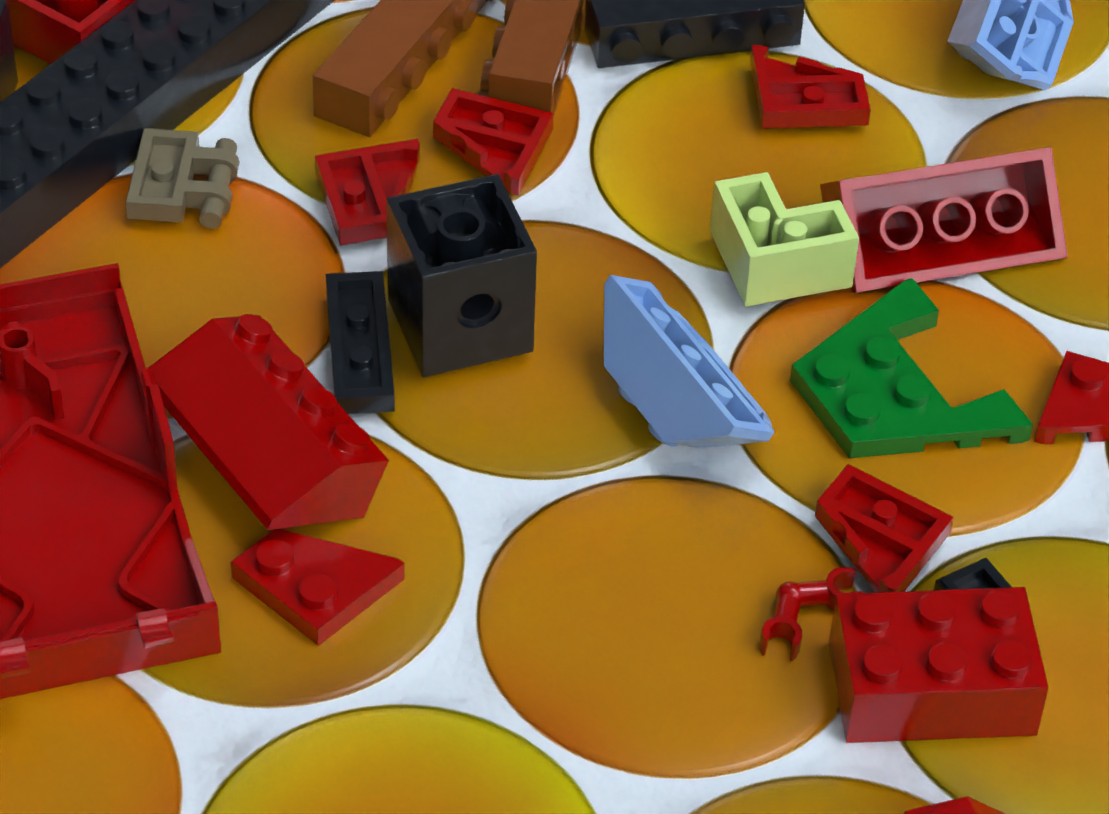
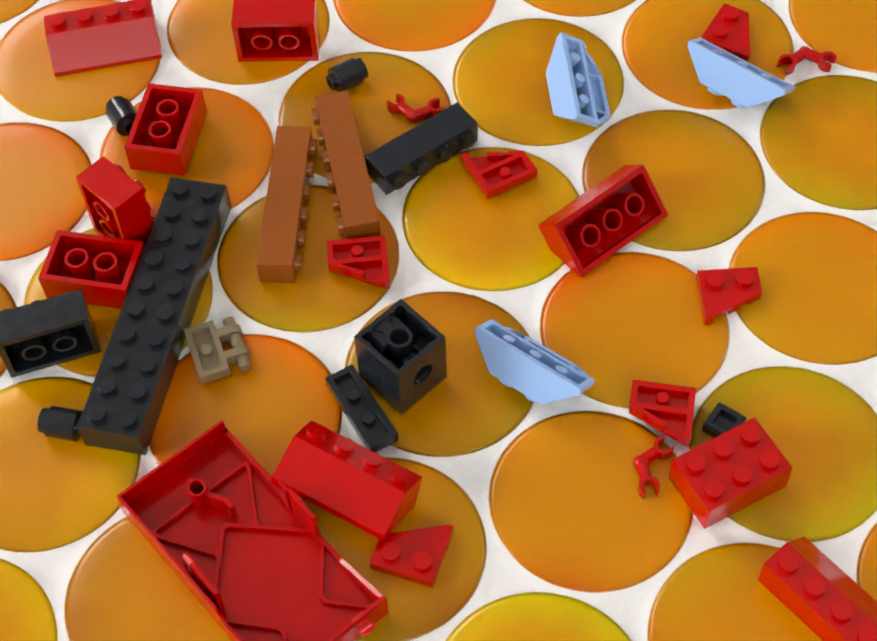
camera: 20 degrees left, 10 degrees up
red wing [315,139,420,246] -> none
yellowish green brick [710,172,859,307] -> none
green wing [790,278,1033,458] -> none

